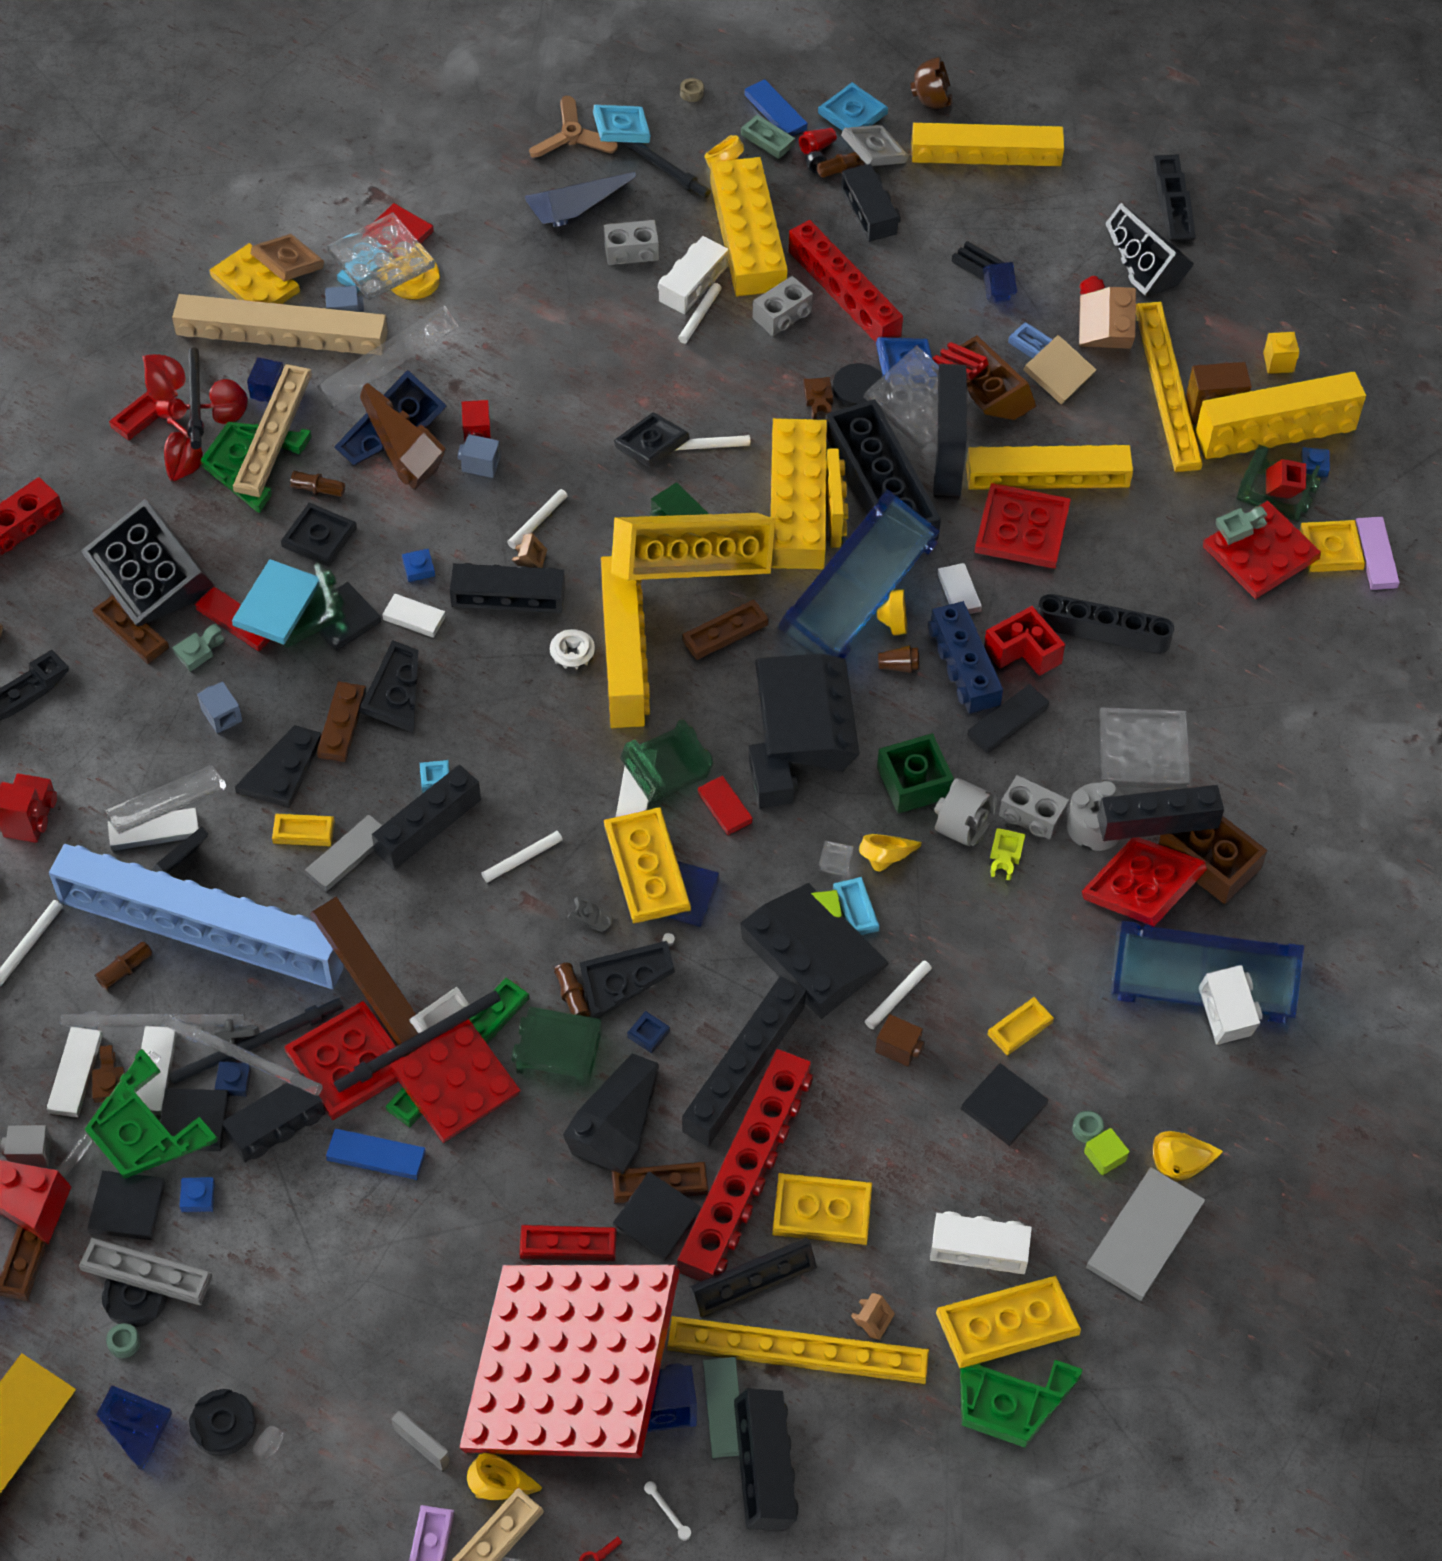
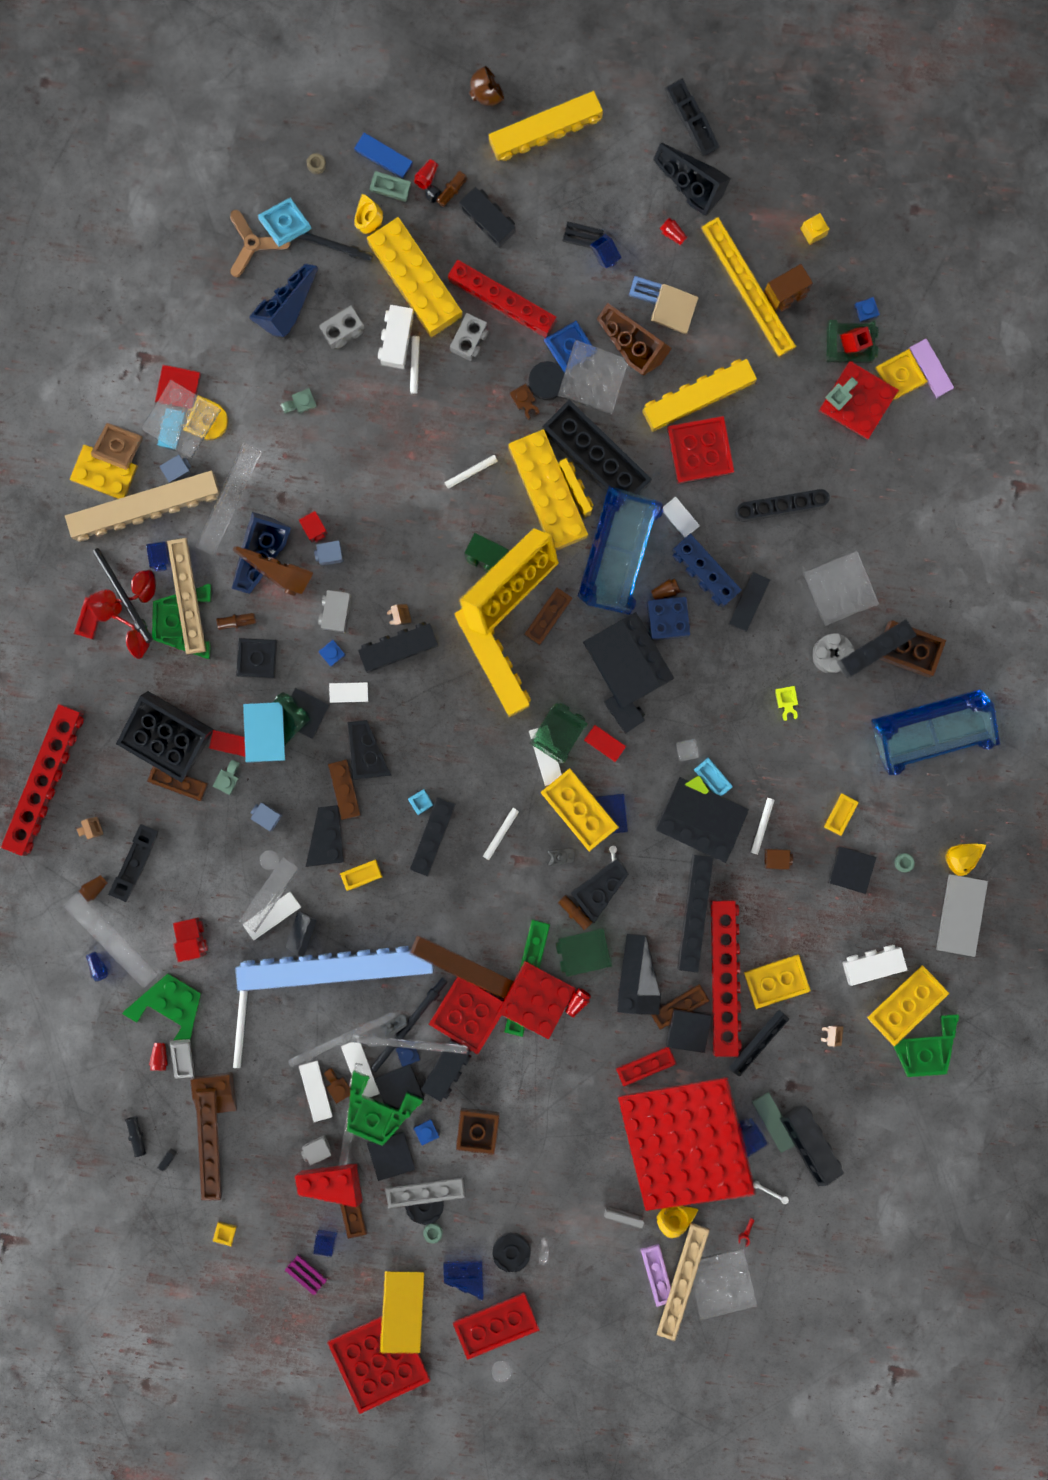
camera: 25 degrees left, 30 degrees up
reddish brown axle [94,942,153,990] -> none
light grey tile [305,815,382,892] -> none
blue tile [326,1128,426,1180] -> none
black bar [333,990,501,1093] -> none
white tile [409,987,470,1033] -> none
white bar [507,489,568,549] -> none
white gear [550,629,595,669] -> none
black tile [614,412,690,468] -> none
dark blue tile [627,1011,670,1054] -> none
yellow tile [667,1316,929,1384] -> none
dark azure plate [818,82,888,131] -> none
light grey tile [841,125,909,166] -> none
yellow piece [859,834,922,871] -> none
yellow piece [877,589,908,636] -> none
dark green brick [877,733,954,814] -> none
red tile [933,342,989,380] -> none
black beam [933,364,967,497] -> none
light grey brick [934,778,997,847] -> none
red brick [984,606,1066,676] -> none
light grey brick [999,775,1069,840] -> none
medium nougat slope [1079,287,1136,349] -> none
red plate [1081,837,1207,926] -> none
lime piece [1084,1128,1129,1175] -> none
yellow brick [1195,371,1366,459] -> none
white brick [1199,965,1262,1045] -> none
none -> clear tile [259,851,279,870]
none -> sand green plate [281,388,317,414]
none -> light grey brick [318,590,351,633]
none -> red plate [453,1292,539,1360]
none -> reddish brown brick [456,1107,499,1155]
none -> red cone [565,988,591,1018]
none -> dark blue brick [647,597,690,641]

